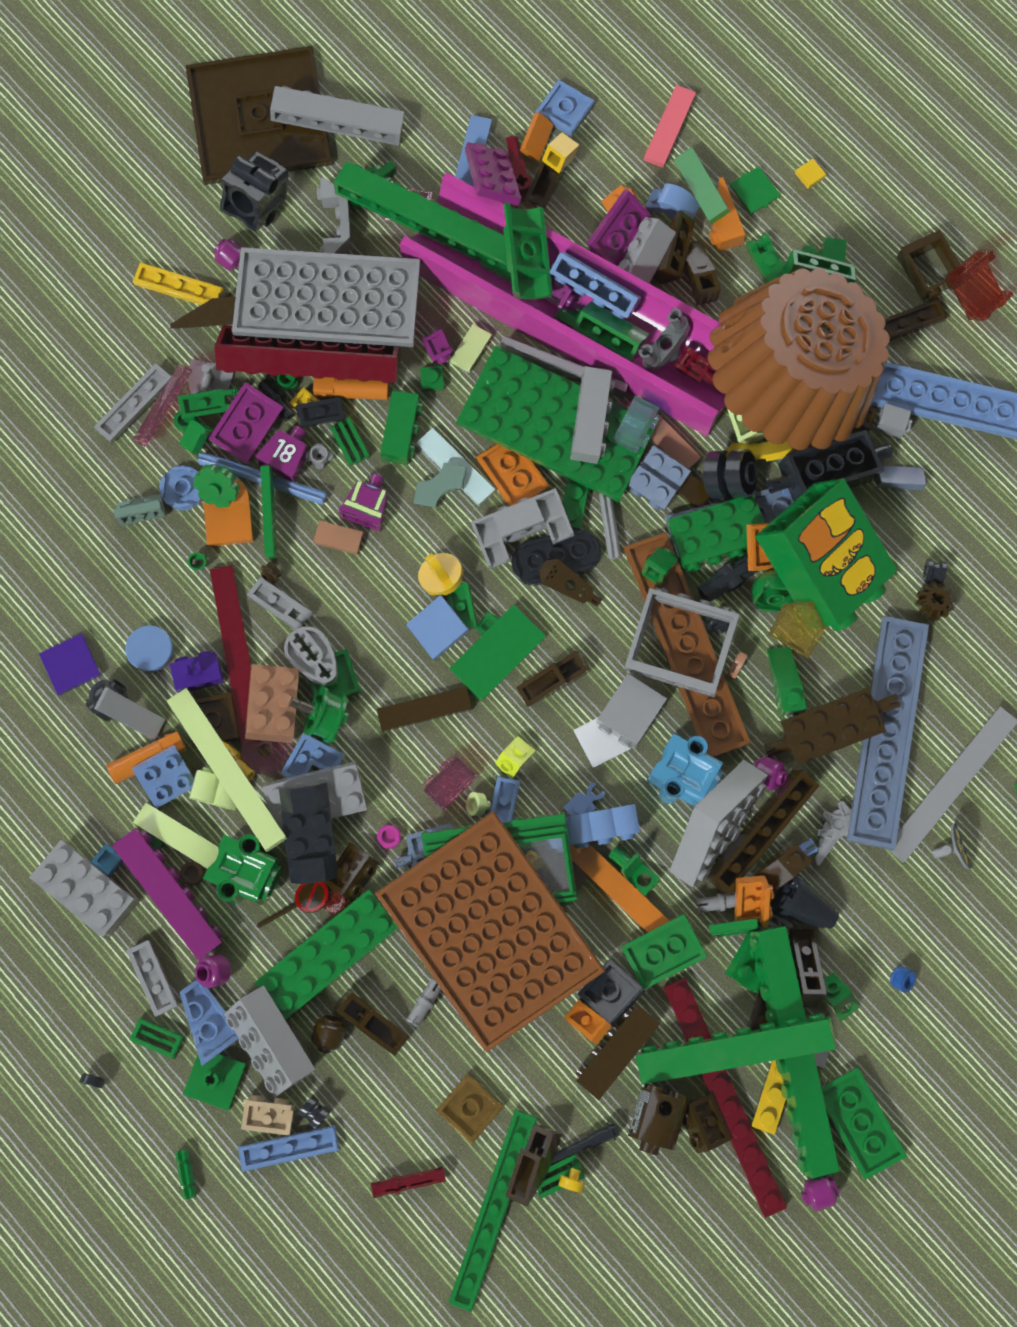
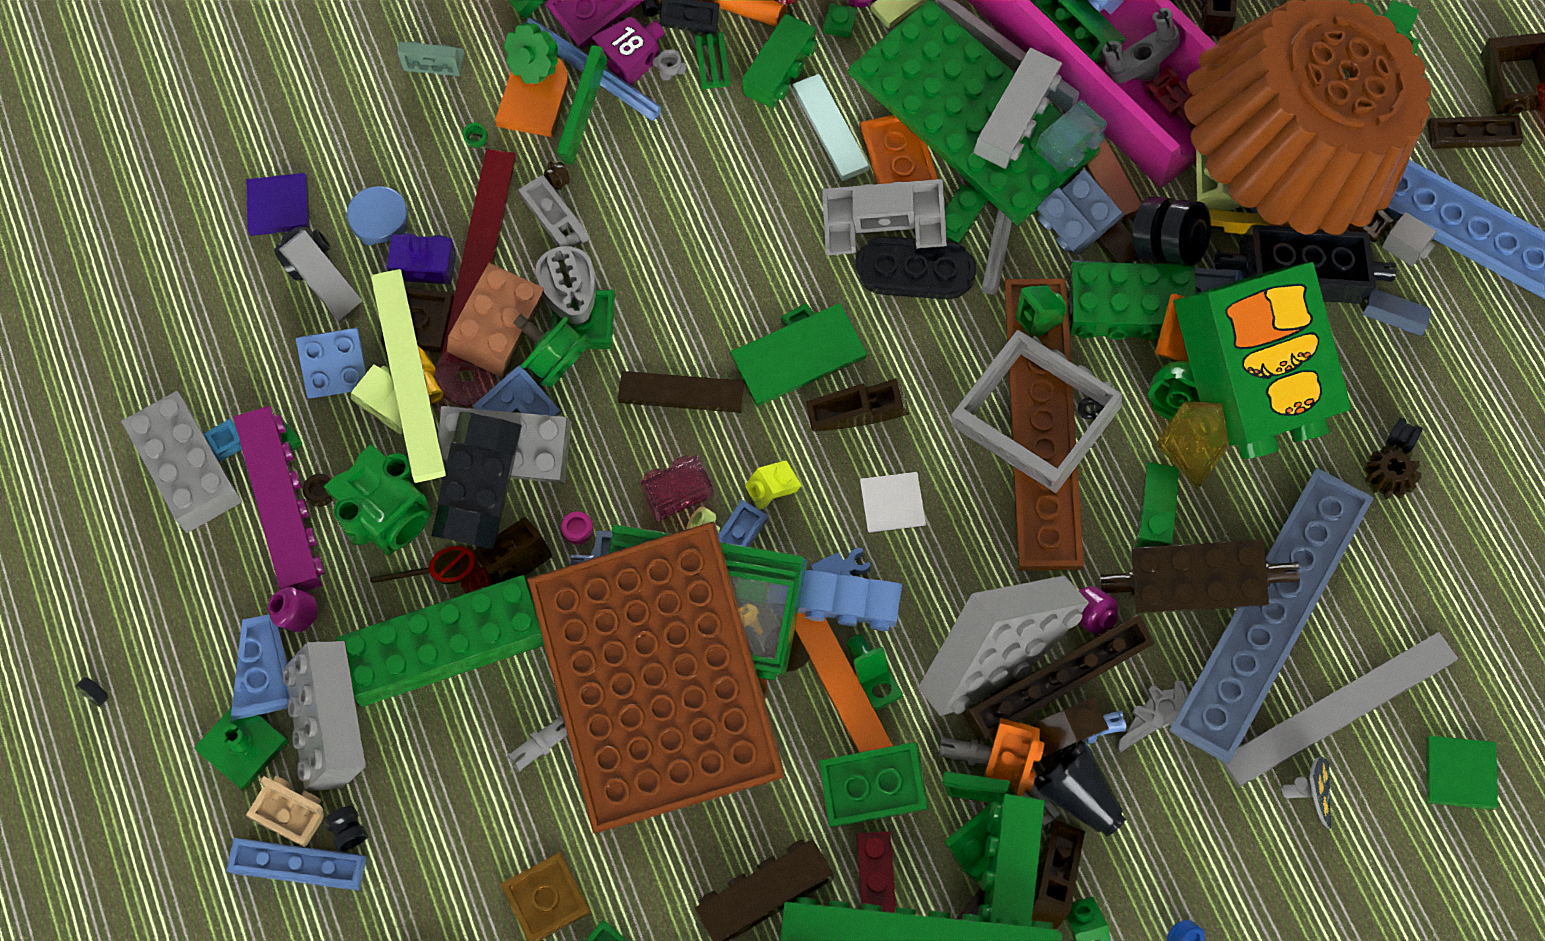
camera: 25 degrees right, 10 degrees down
orange piece [106,731,188,784] -> none
light grey plate [126,940,179,1017] -> none
green tile [129,1017,185,1059] -> none
yellowish green slope [133,803,218,869] -> none
medium blue tile [159,465,202,511] -> none
green axle [175,1149,197,1200] -> none
dark brown head [311,1015,346,1053] -> none
nougat tile [313,520,364,555] -> none
dark brown slope [334,989,409,1056] -> none
magenta torso [339,474,388,532] -> none
medium blue tile [406,595,470,660] -> none
sand green tile [413,463,467,508] -> none
yellow tile [418,553,464,596] -> none
green plate [447,582,479,630] -> none
dark brown piece [539,559,602,607] -> none
orange slope [564,1000,612,1045] -> none
black tile [578,959,646,1027] -> none
light grey brick [596,674,667,748] -> none
dark azure piece [647,733,724,807] -> none
black piece [697,555,761,602] -> none
nougat tile [727,652,748,680] -> none

